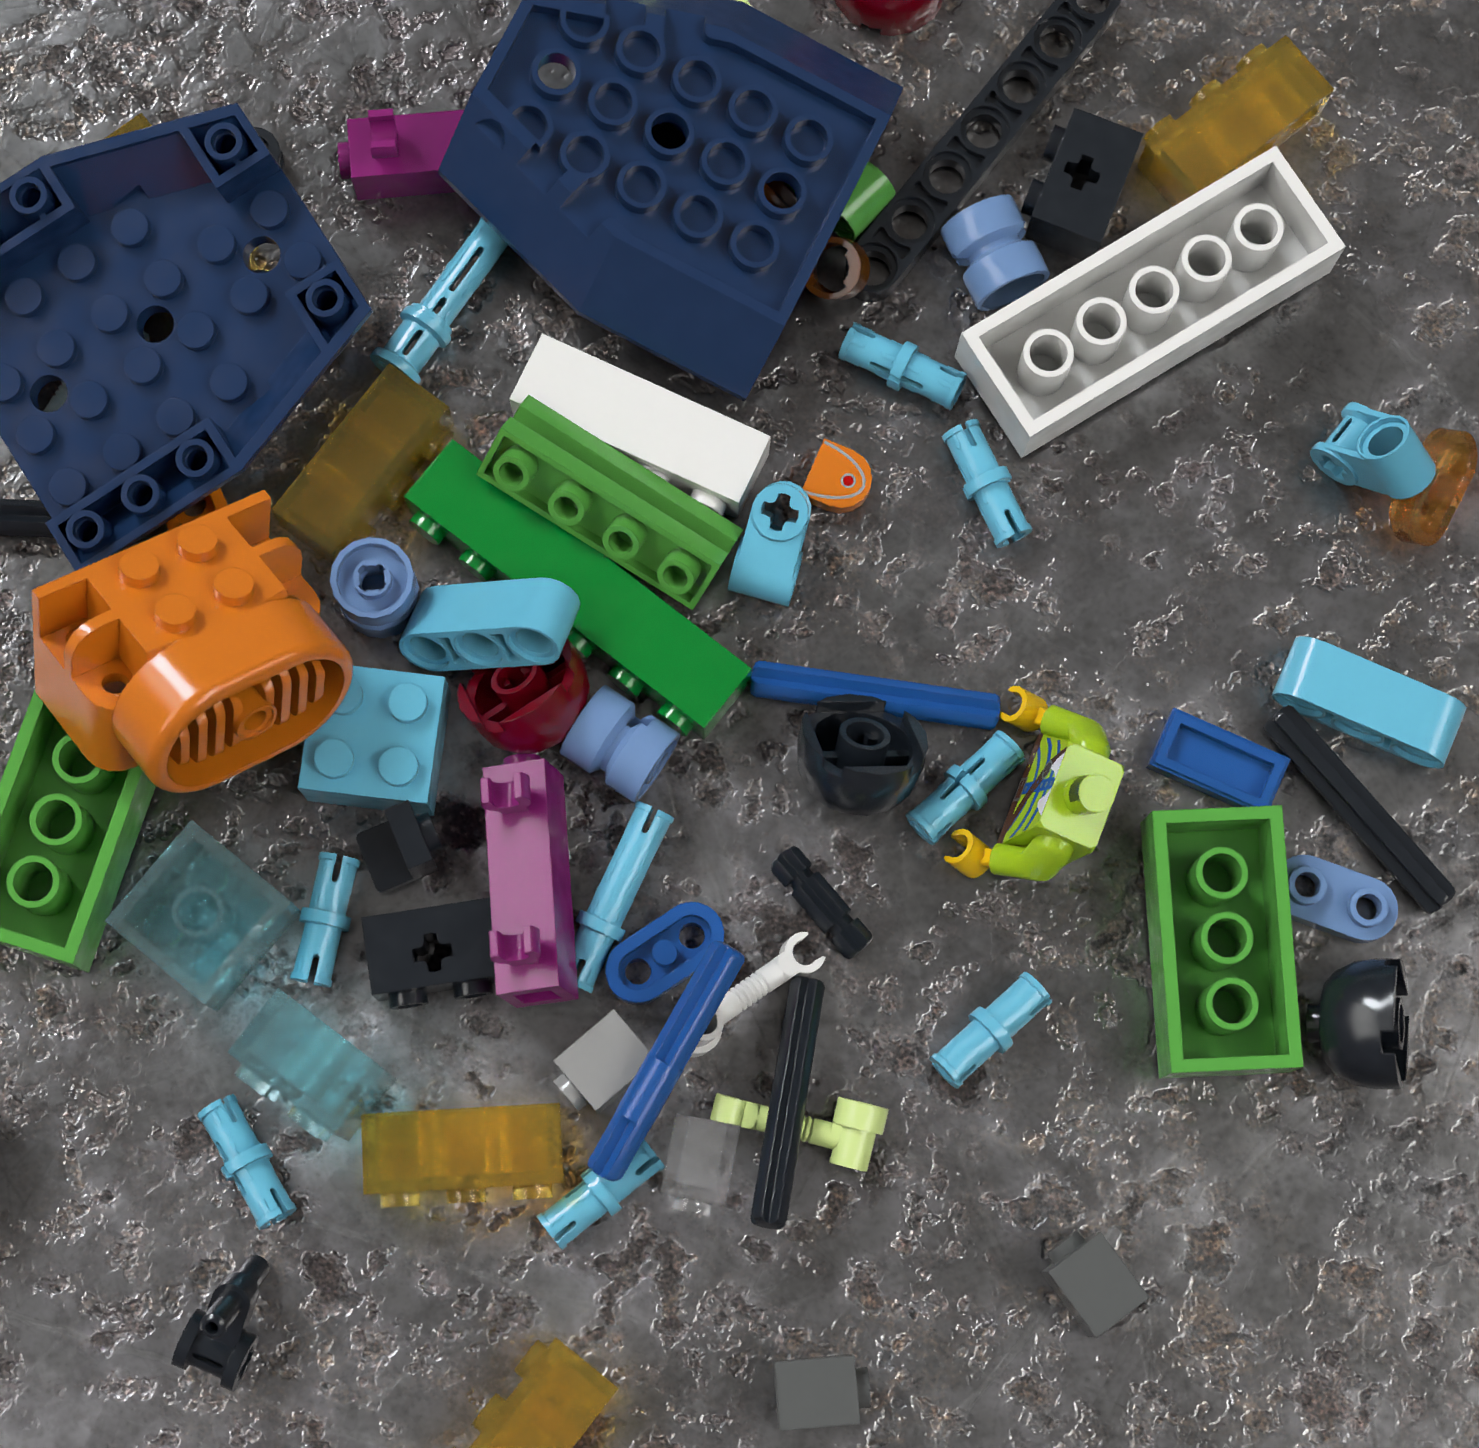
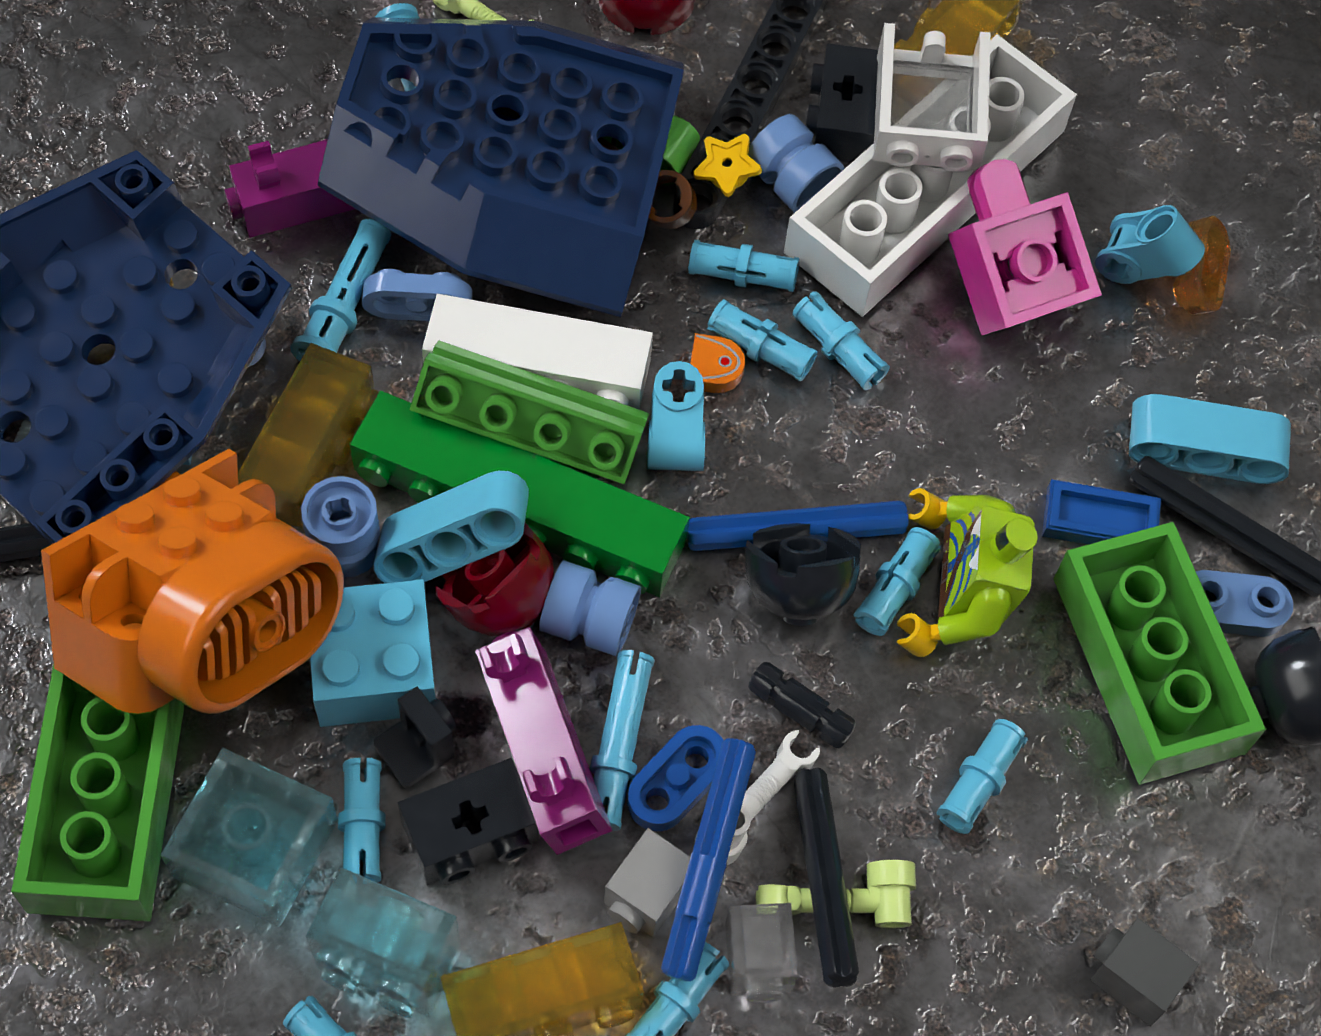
camera: 15 degrees left, 15 degrees down
none -> medium blue plate [362,269,472,321]
none -> yellow plate [694,134,762,197]
none -> medium azure pin [707,299,818,382]
none -> white window [872,23,991,172]
none -> dark pink brick [948,159,1102,336]

